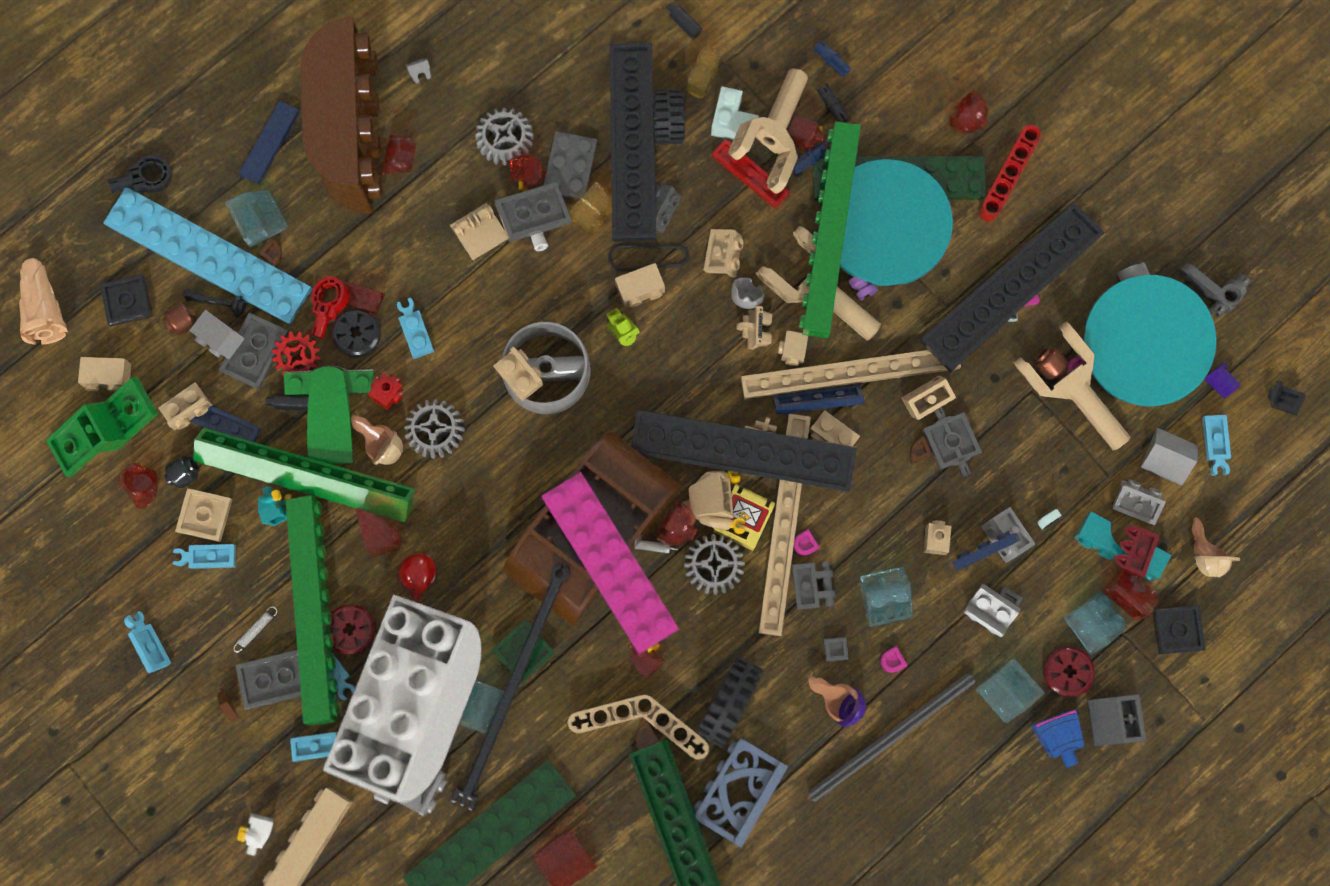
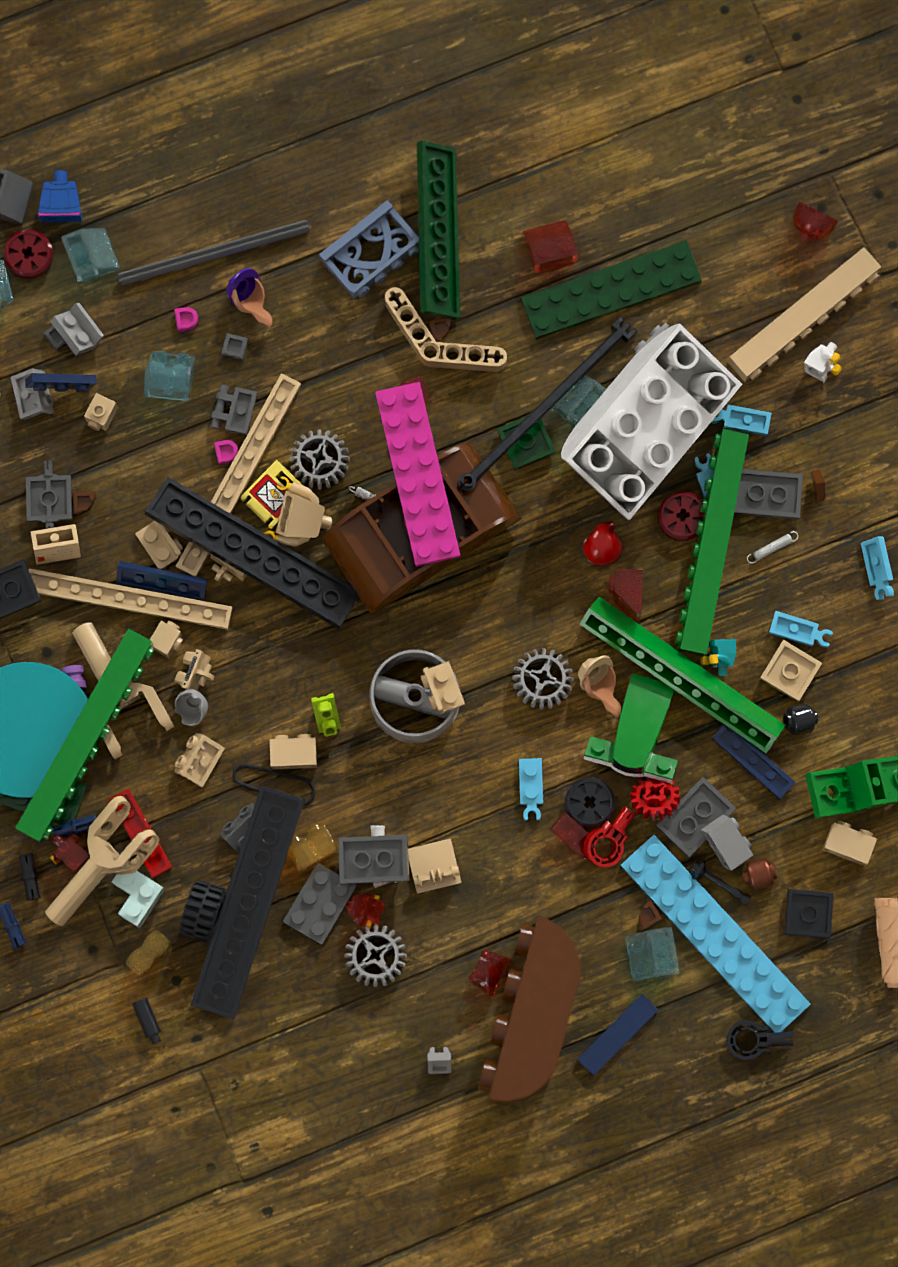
camera: 160 degrees left, 0 degrees up
clear red hair [117,463,158,509] -> none
tan bracket [158,382,212,430] -> none
black cylinder [266,393,309,411] -> none
red brick [368,373,404,411] -> none
clear red cylinder [656,501,697,546] -> none
black tyre [696,655,764,748] -> none

